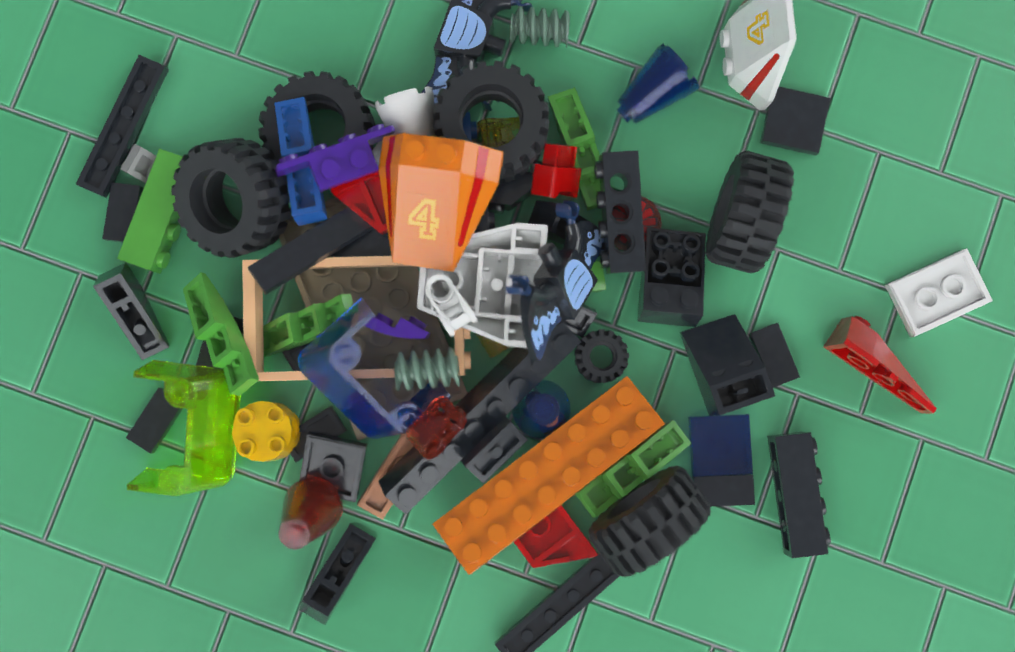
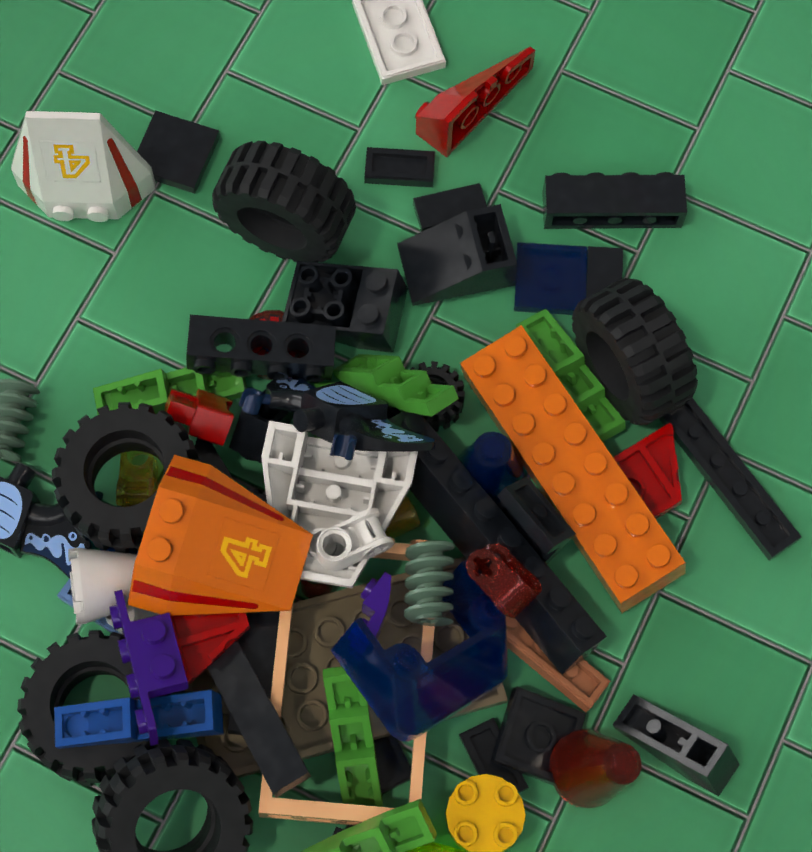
camera: 85 degrees left, 15 degrees down
clear blue cone [616,43,700,124] -> none
none -> bright green slope [333,354,459,417]
none -> black tile [364,147,435,188]

